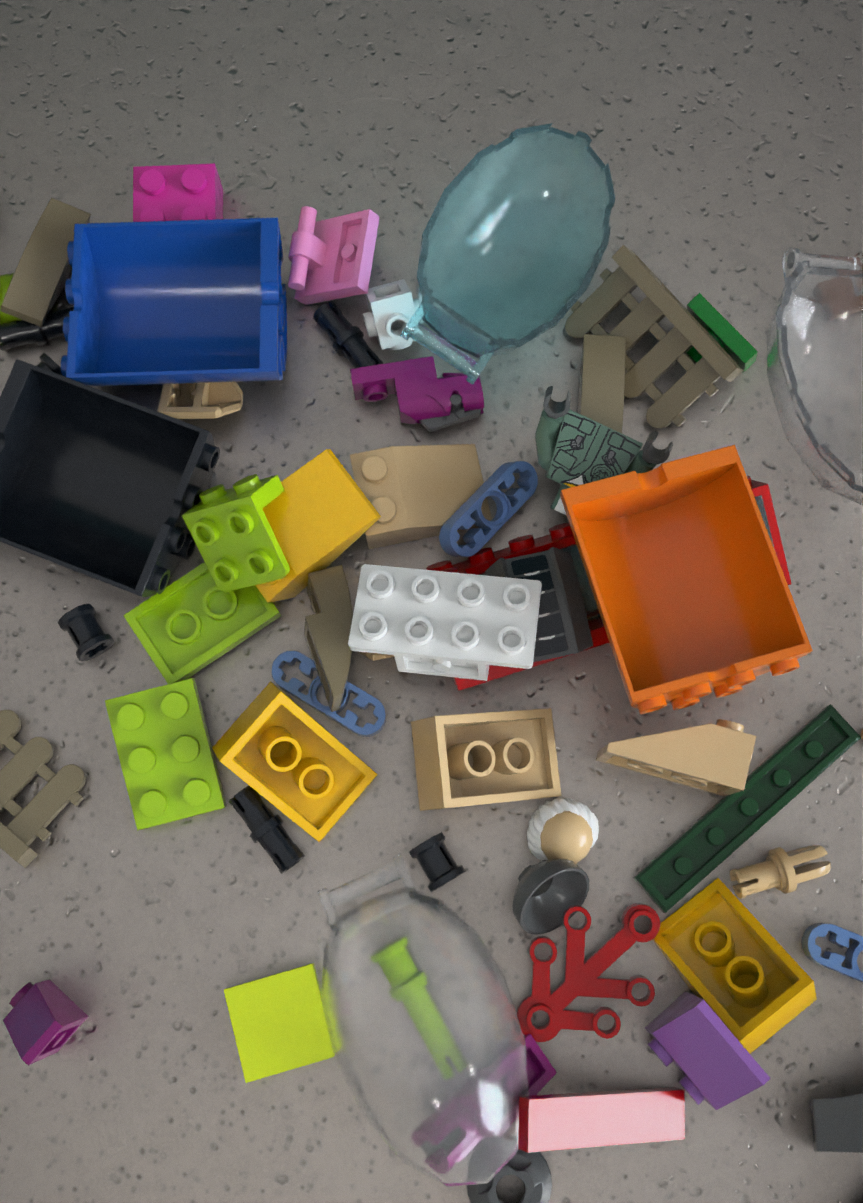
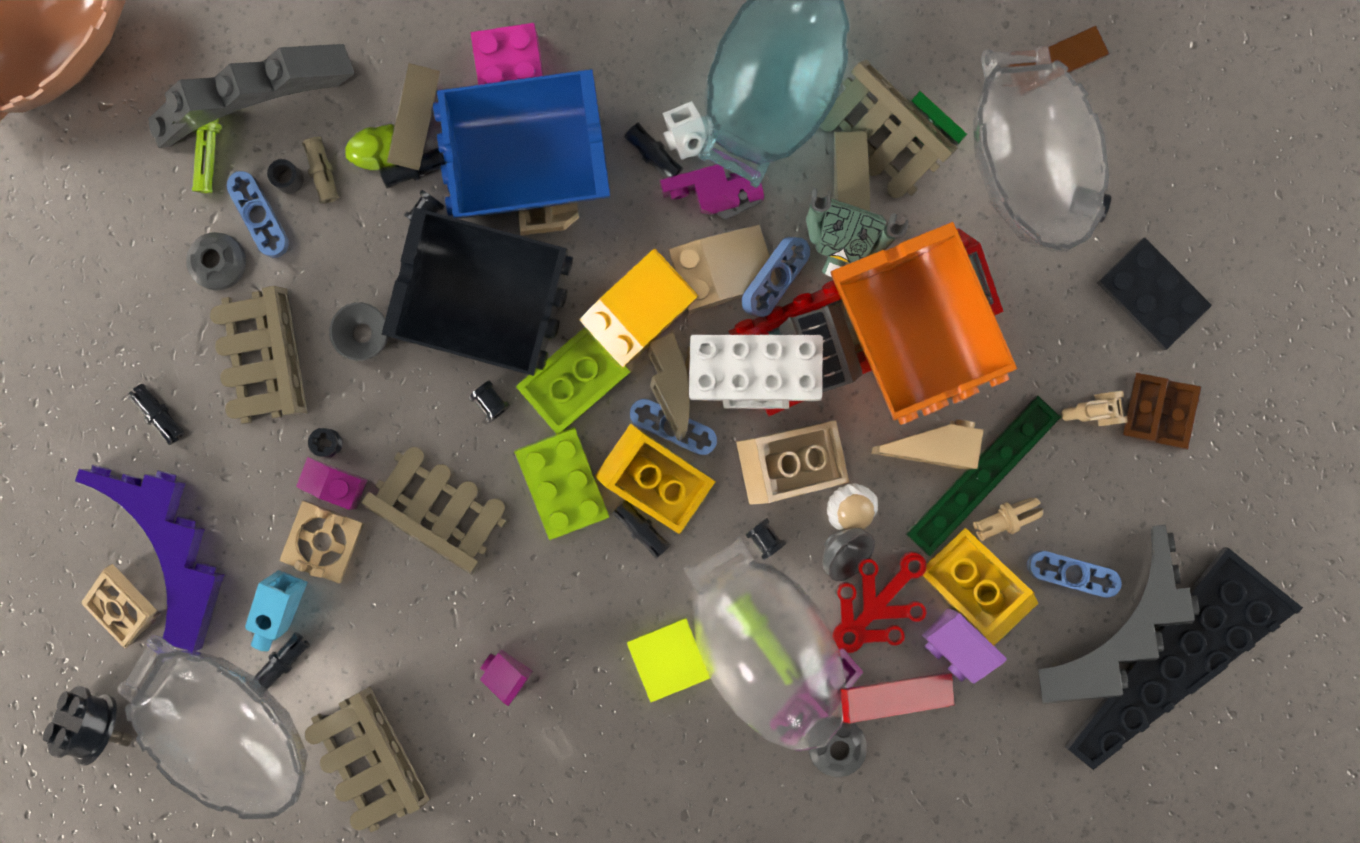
camera: 10 degrees left, 10 degrees up
lime bracket [182,474,290,592] -> none
bright pink plate [288,206,380,305] -> none

